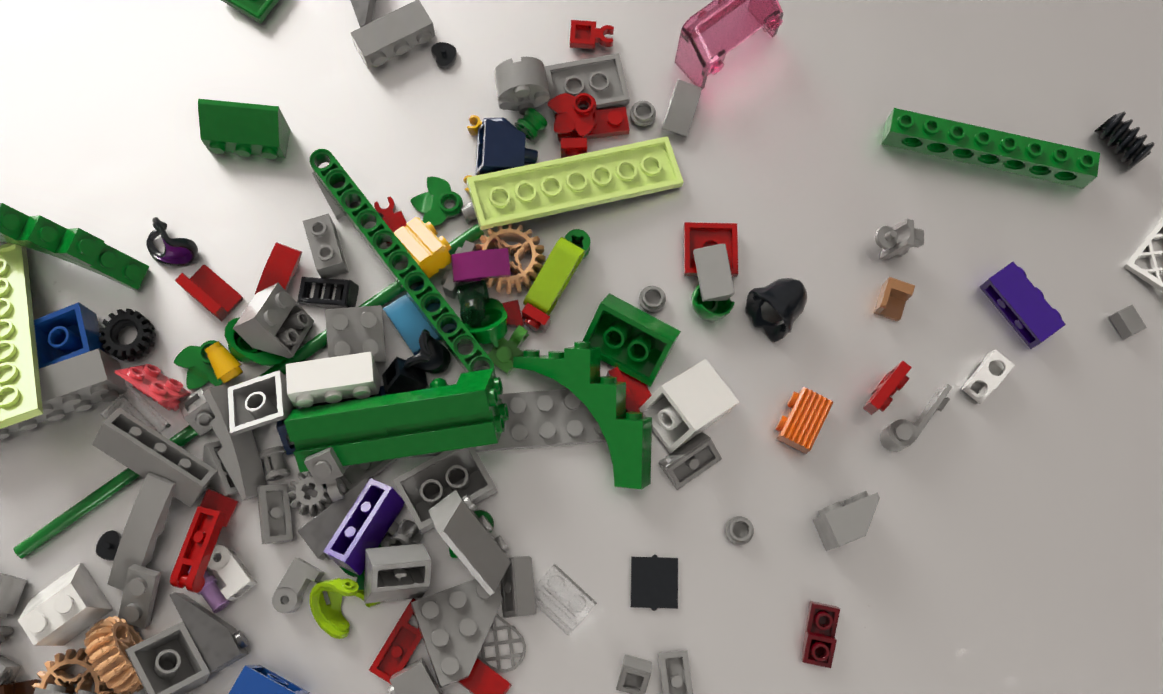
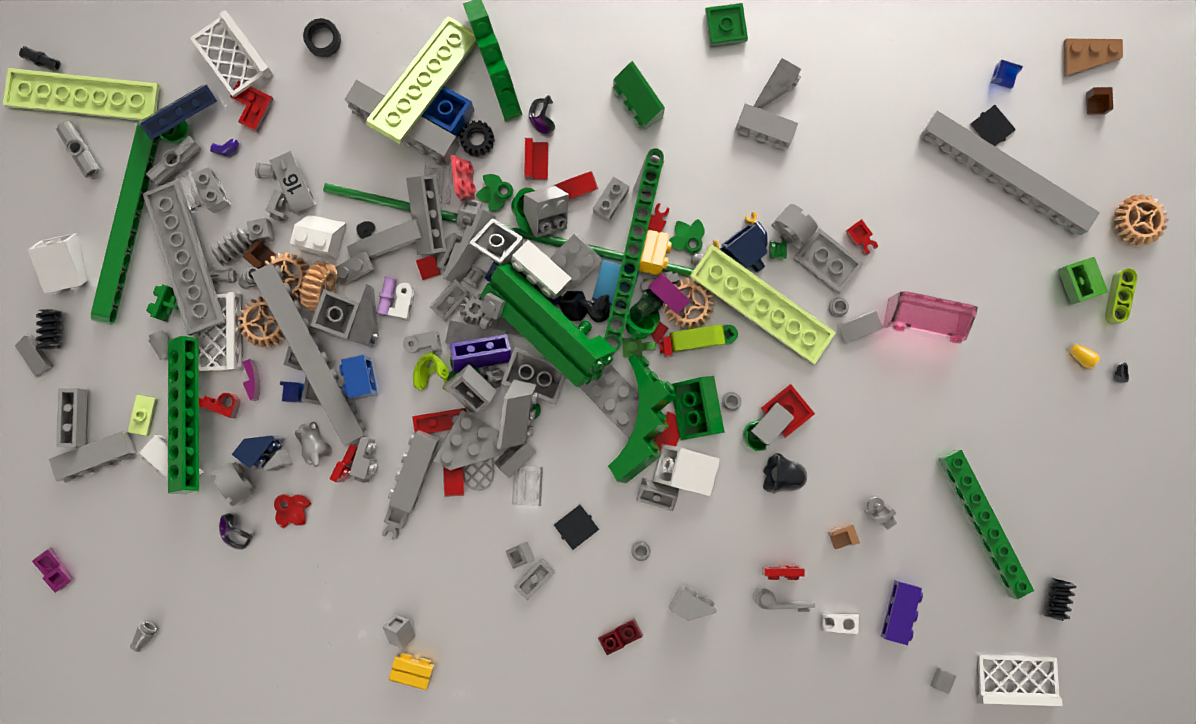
camera: 55 degrees right, 10 degrees up
red plate [170,506,227,593] -> none
yellow cone [205,341,243,384] -> none
black slope [297,277,359,309] -> none
black piece [431,42,457,69] -> none
red plate [548,93,596,137] -> none
red plate [555,106,630,142] -> none
red plate [560,138,587,158] -> none
orange brick [775,387,833,454] -> none

